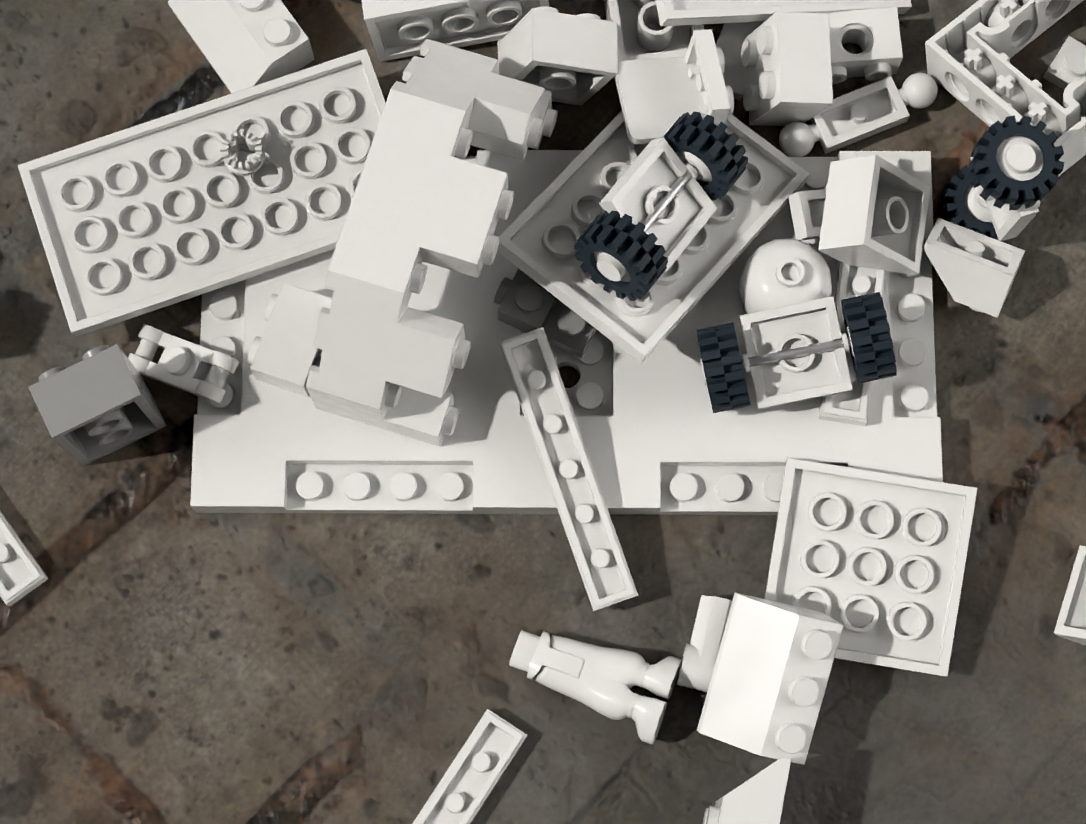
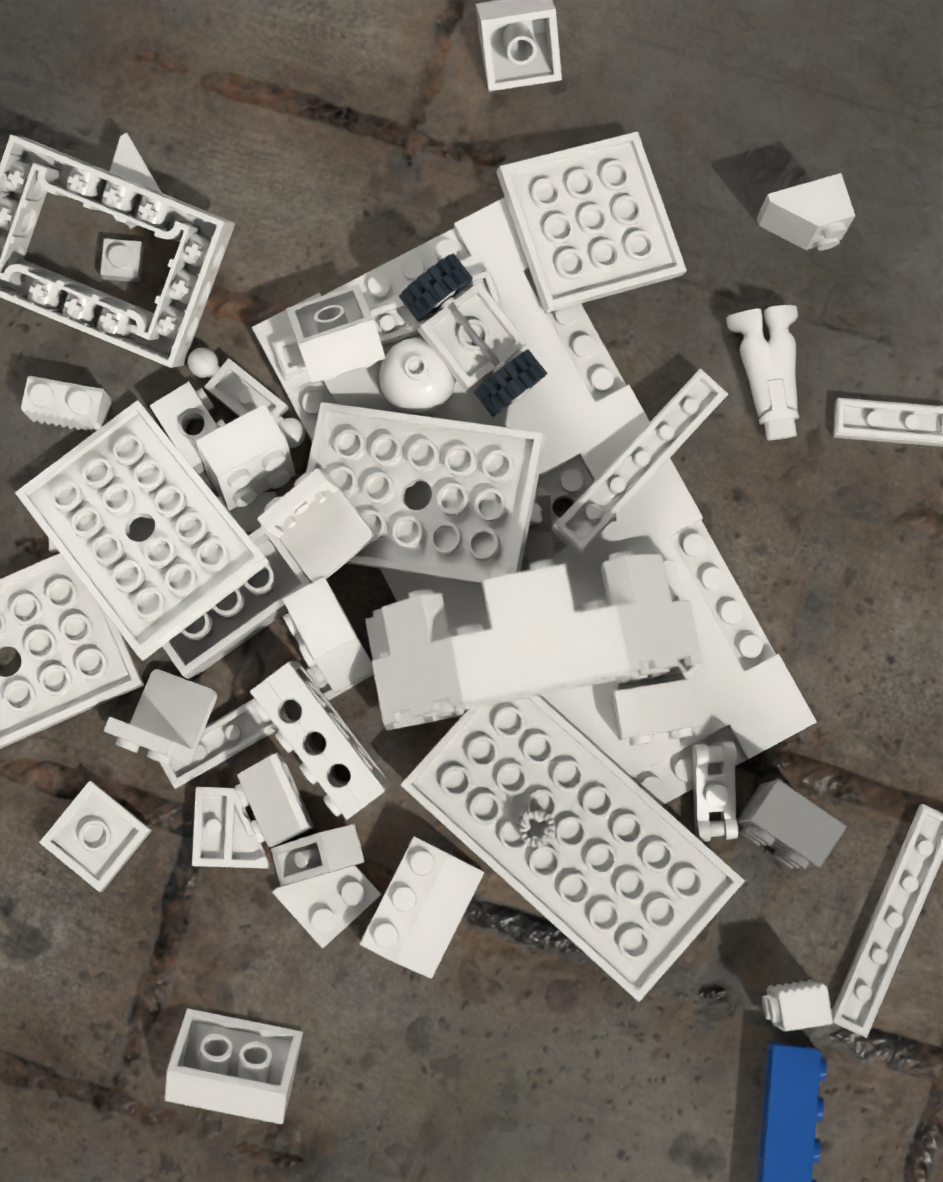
camera: 120 degrees left, 5 degrees up
plate [574,111,748,301] -> none
white piece [677,595,732,692] -> none
white slope [697,592,843,765] -> none
white plate [788,189,826,241] -> none
white slope [923,218,1025,318] -> none
black plate [939,115,1064,242] -> none

